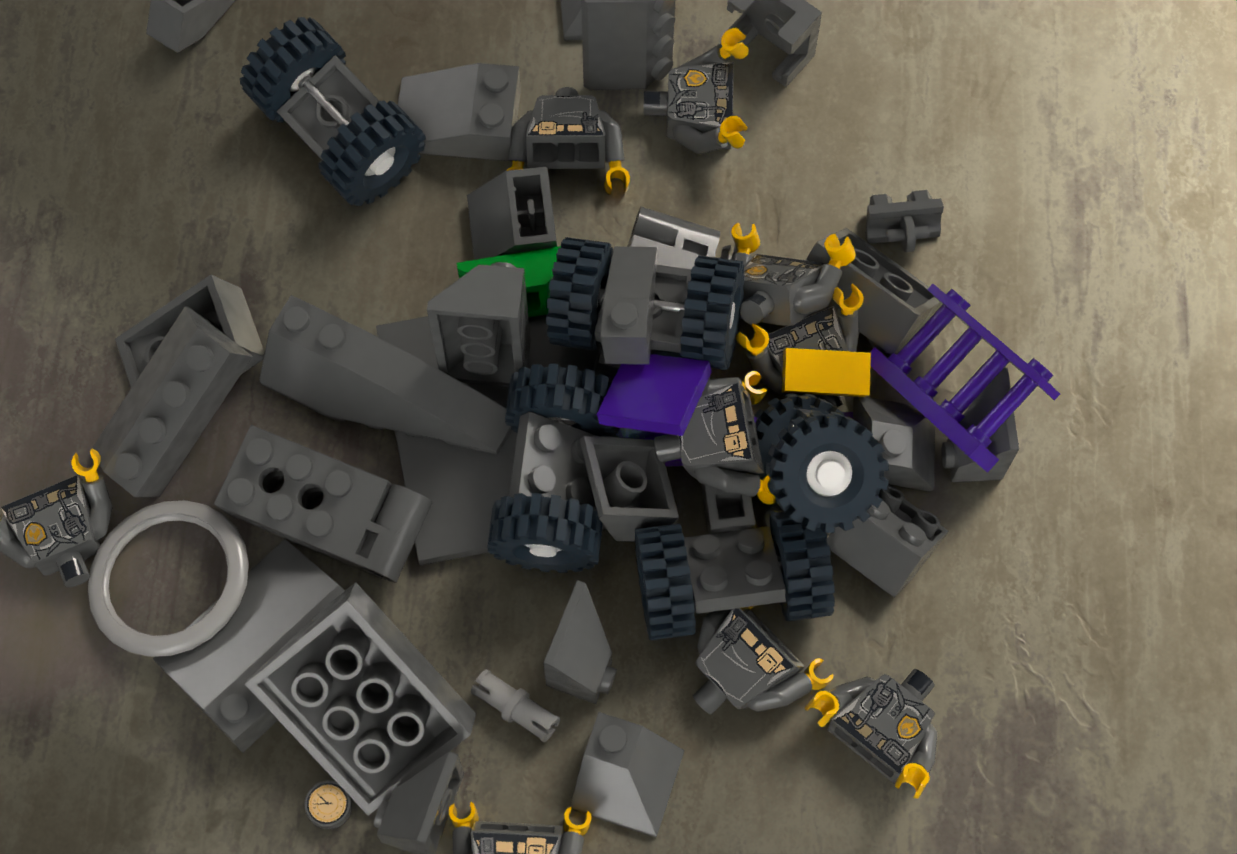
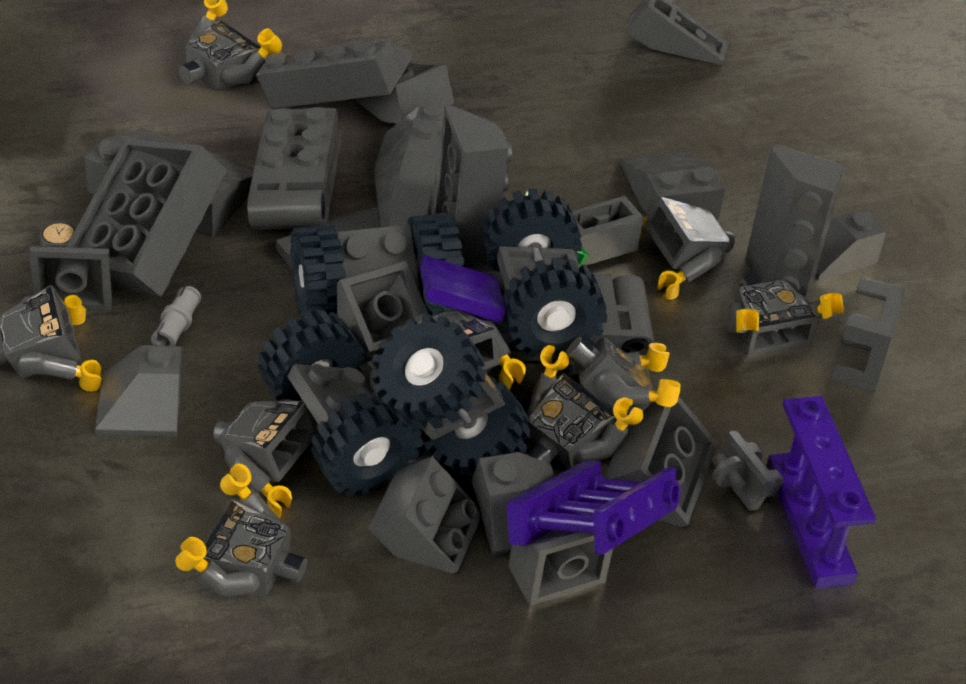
camera: 65 degrees right, 25 degrees down
light grey wedge [88,500,249,657] -> none
black plate [240,17,426,206] -> none
dark grey slope [544,580,617,704] -> none
dark grey slope [601,246,658,364] -> none
yellow tile [782,348,871,397] -> none
none -> dark purple fence [766,396,876,588]

